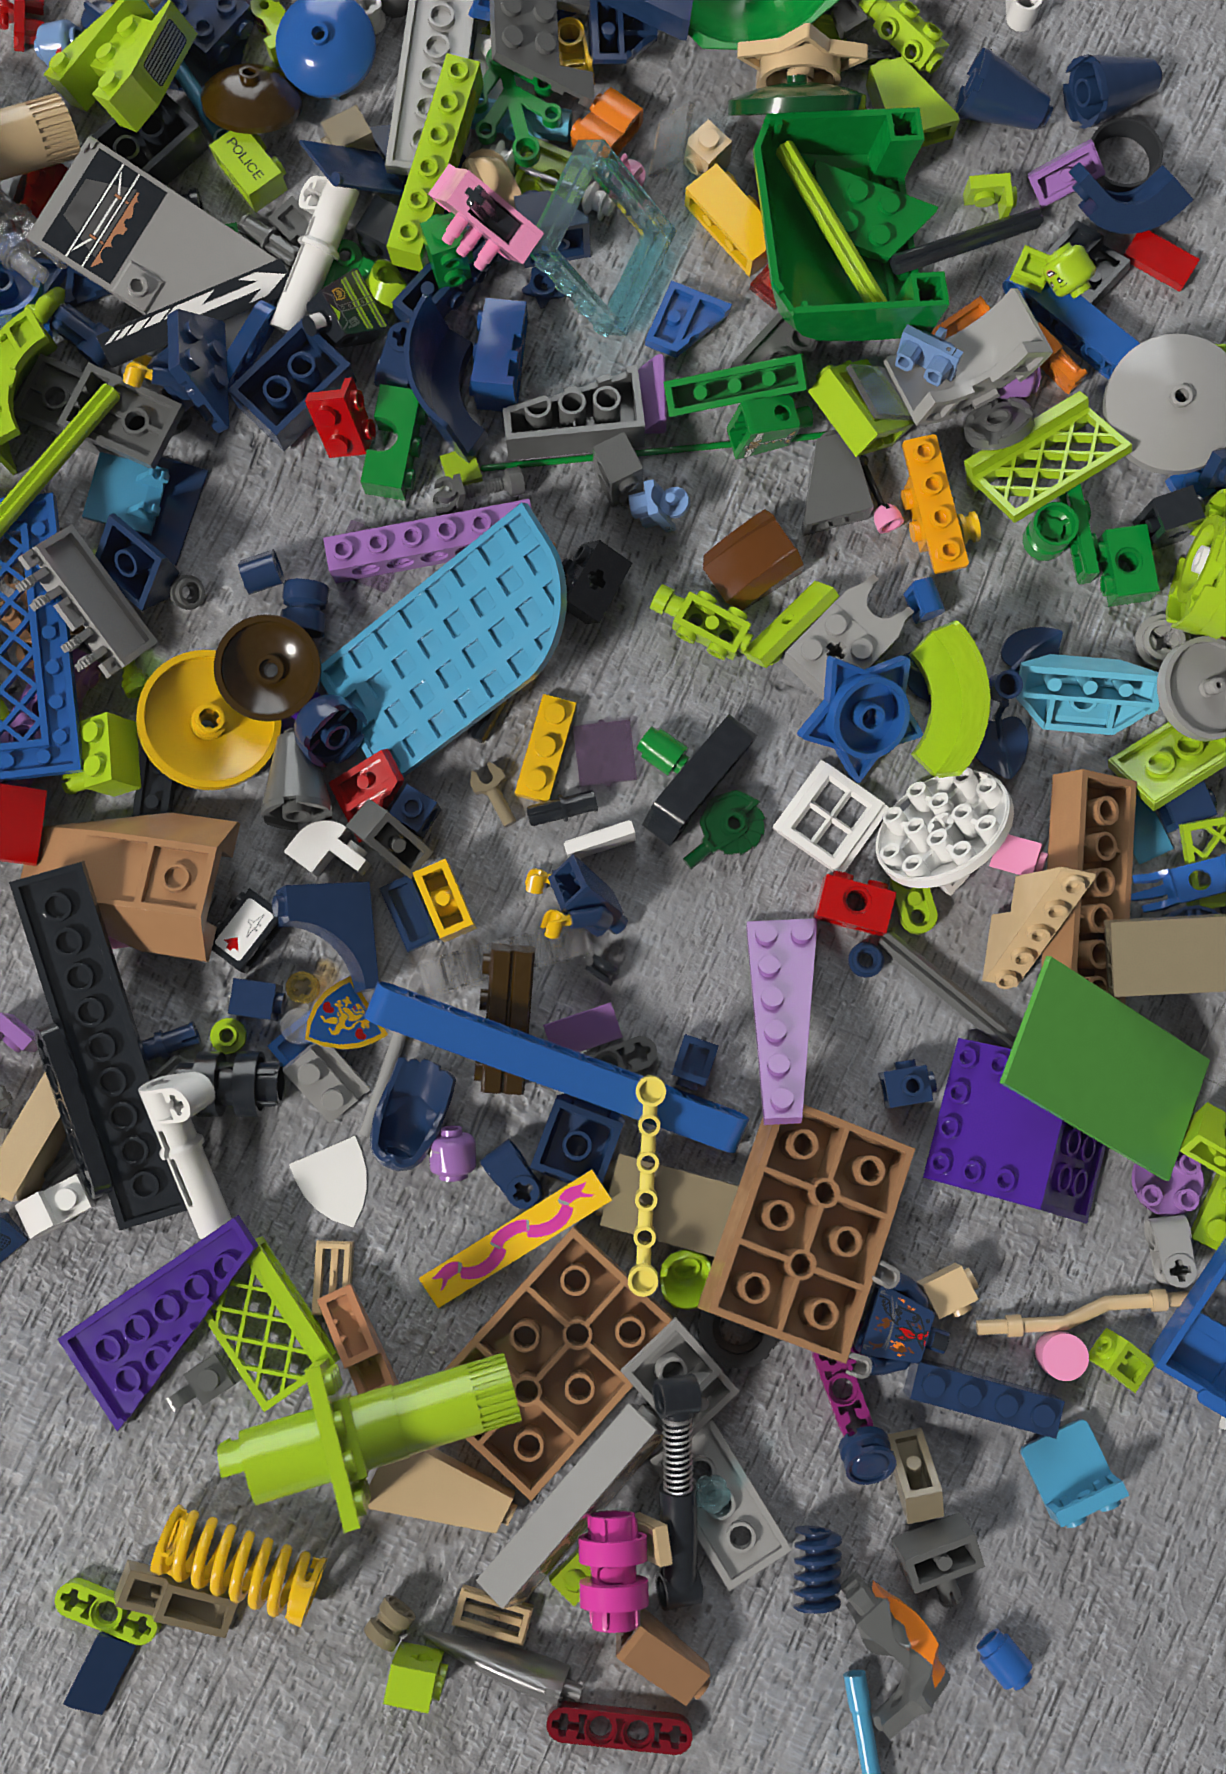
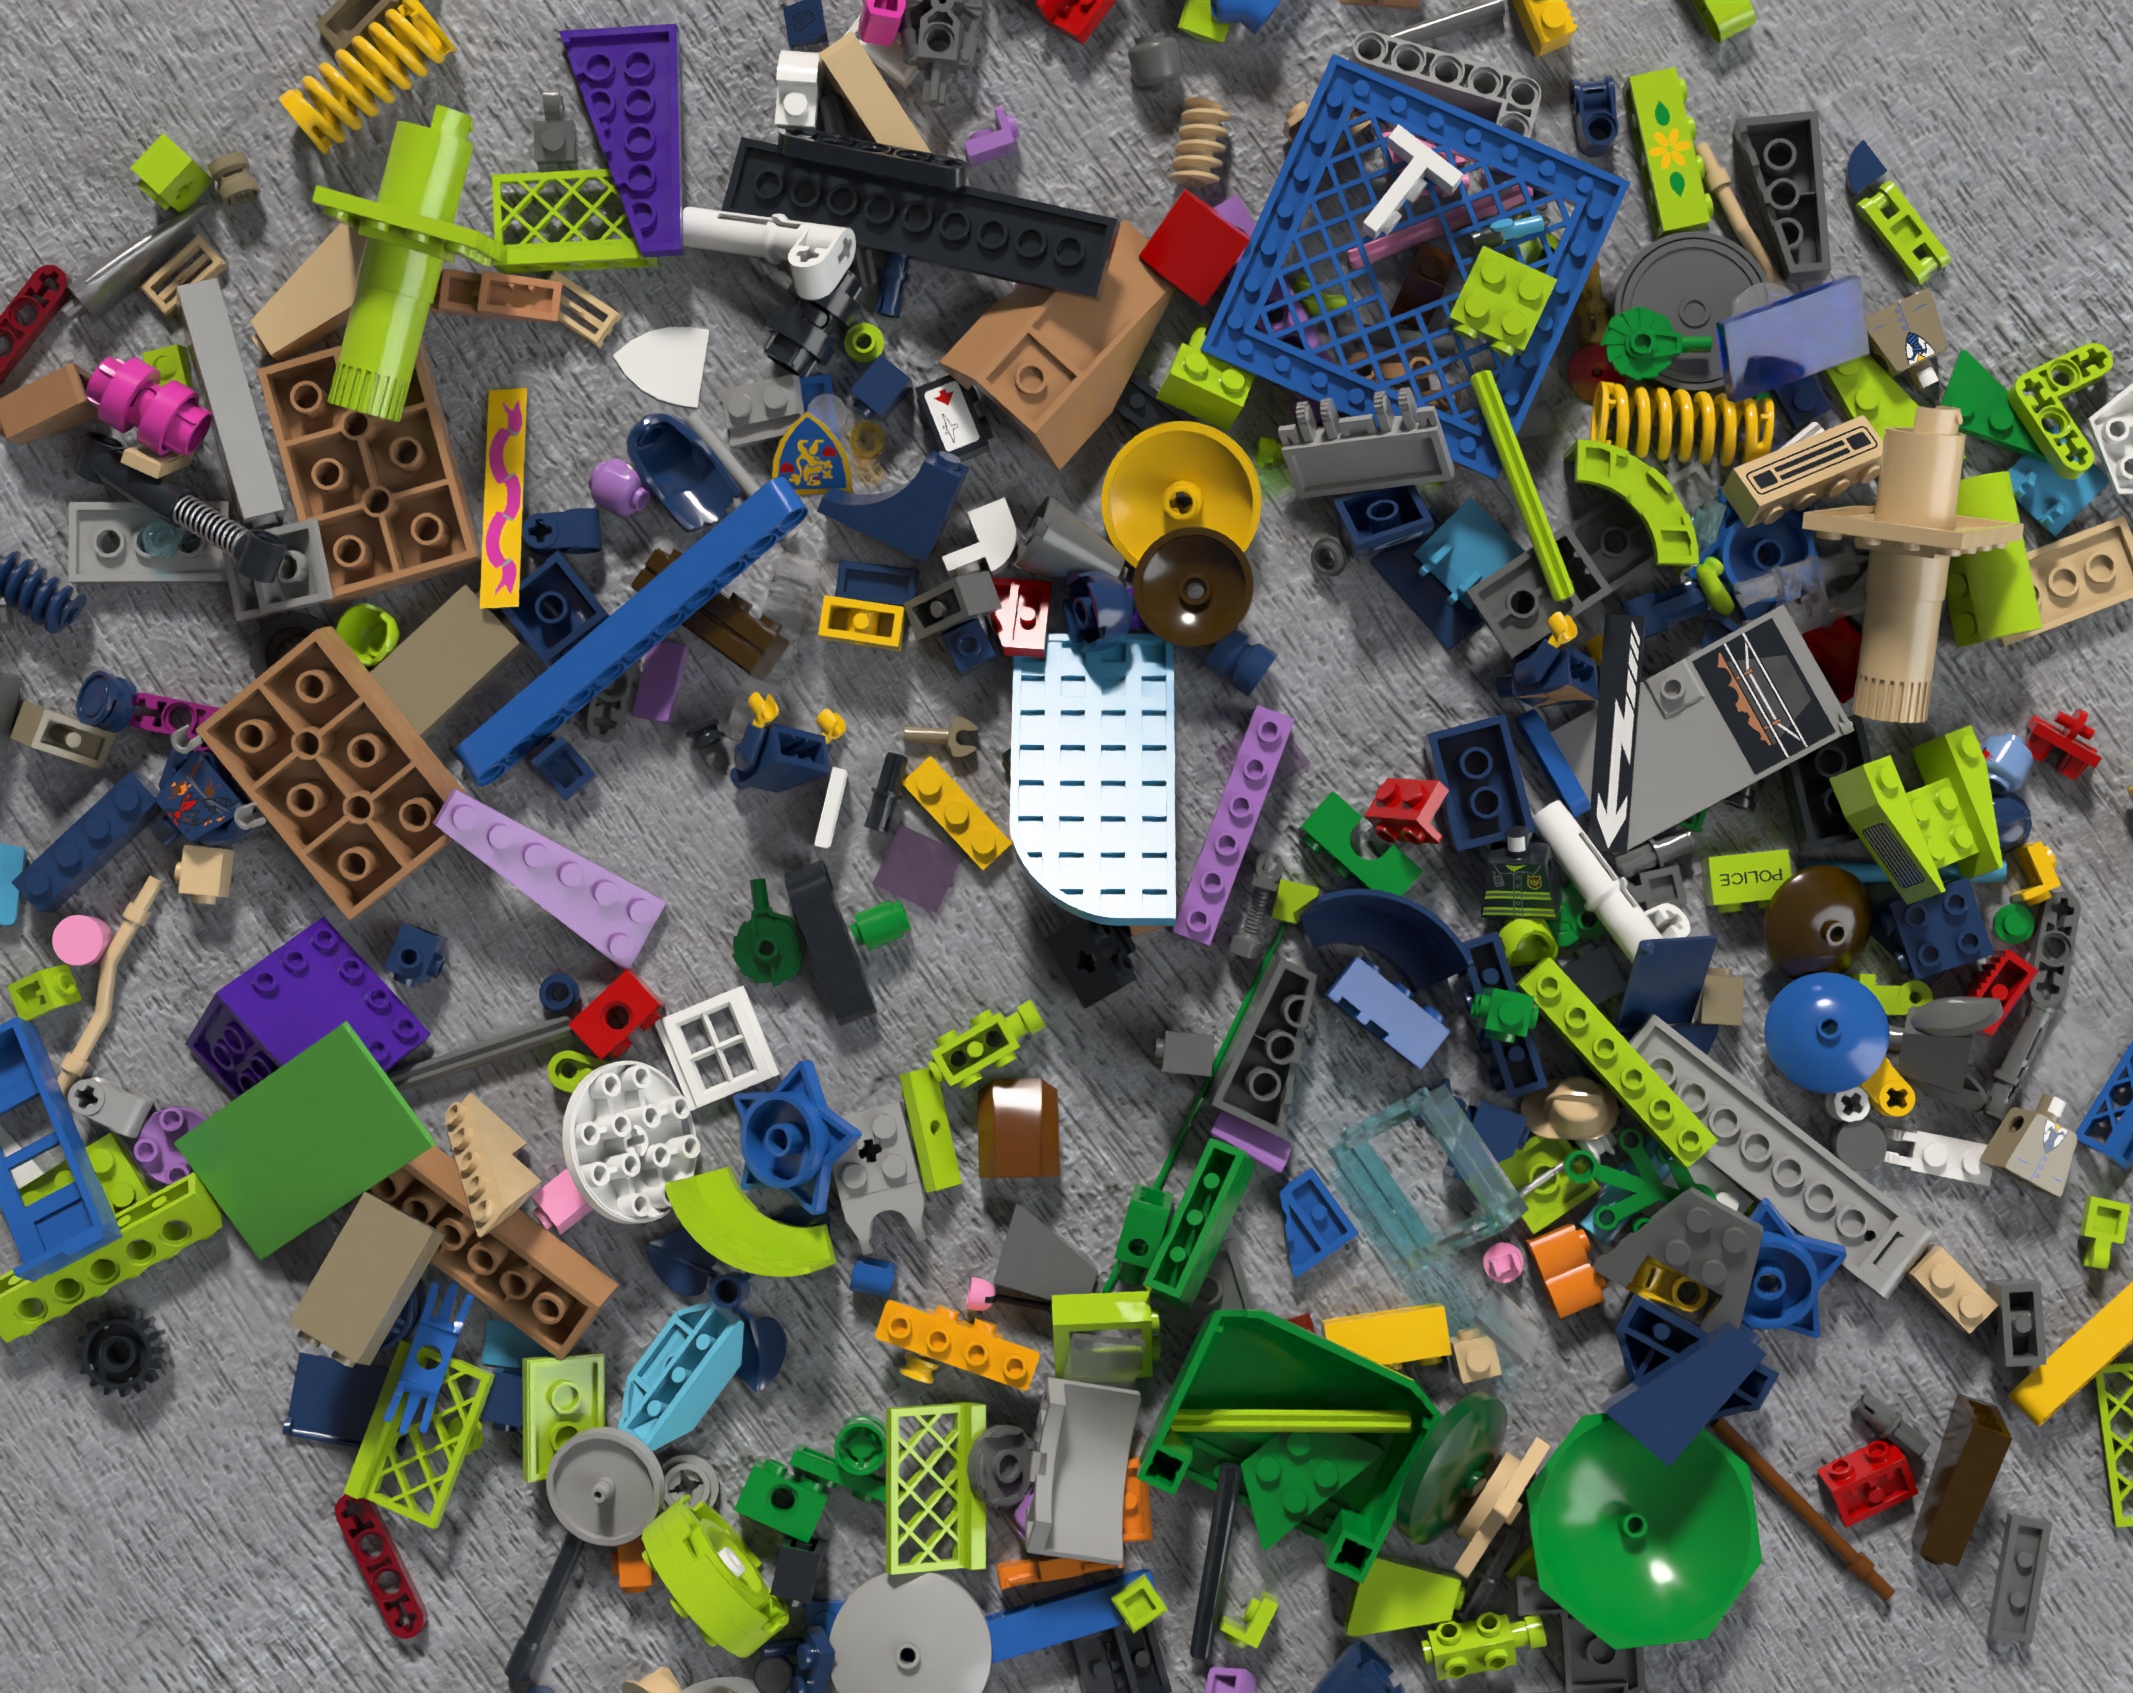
camera: 120 degrees right, 5 degrees up
dark blue wing [167,309,229,433] -> none
dark blue beam [238,549,285,595] -> none
dark blue piece [374,322,411,389] -> none
bright pink piece [428,164,544,271] -> none
medium blue hips [628,479,690,533] -> none
light yellow bar [628,1075,666,1297] -> none
medium blue hips [895,325,963,387] -> none
lime head [1043,242,1096,299] -> none

